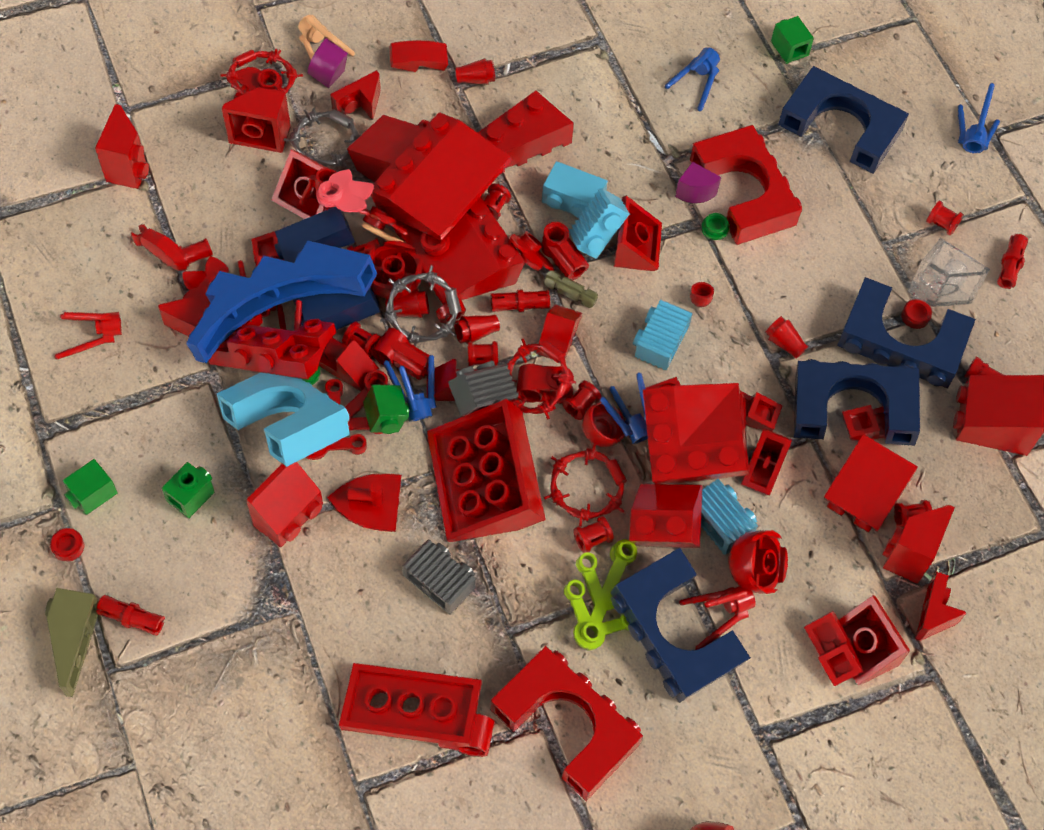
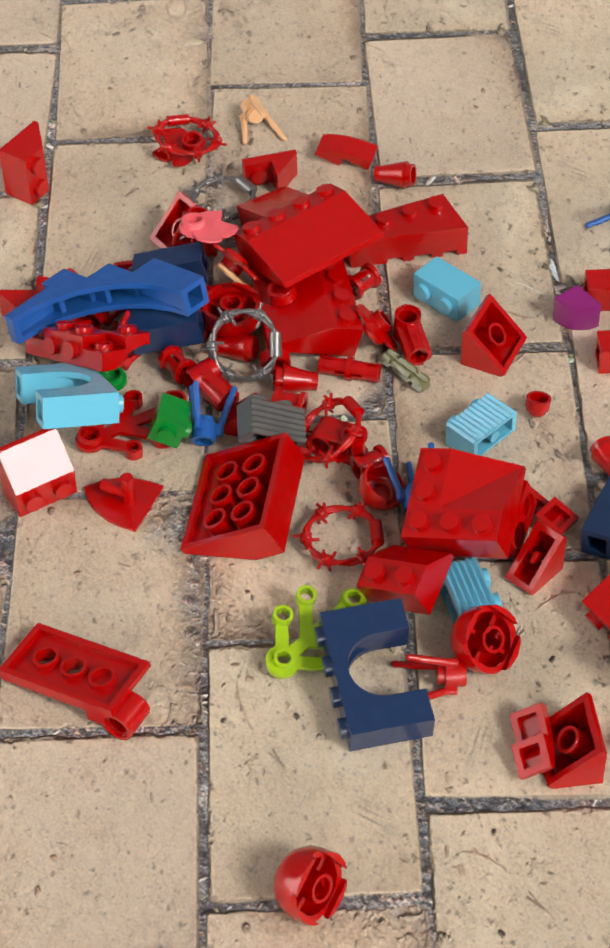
camera: 25 degrees right, 15 degrees down
red arm [130,224,213,271] -> none
red slope [222,87,291,153] -> none
magenta brick [307,38,348,88] -> none
red slope [319,337,379,391] -> none
dark grey brick [402,539,476,615] -> none
red arch [490,646,643,801] -> none
red slope [536,304,583,359] -> none
medium azure brick [568,188,630,259] -> none
red bush [573,516,614,553] -> none
green plate [701,213,730,240] -> none

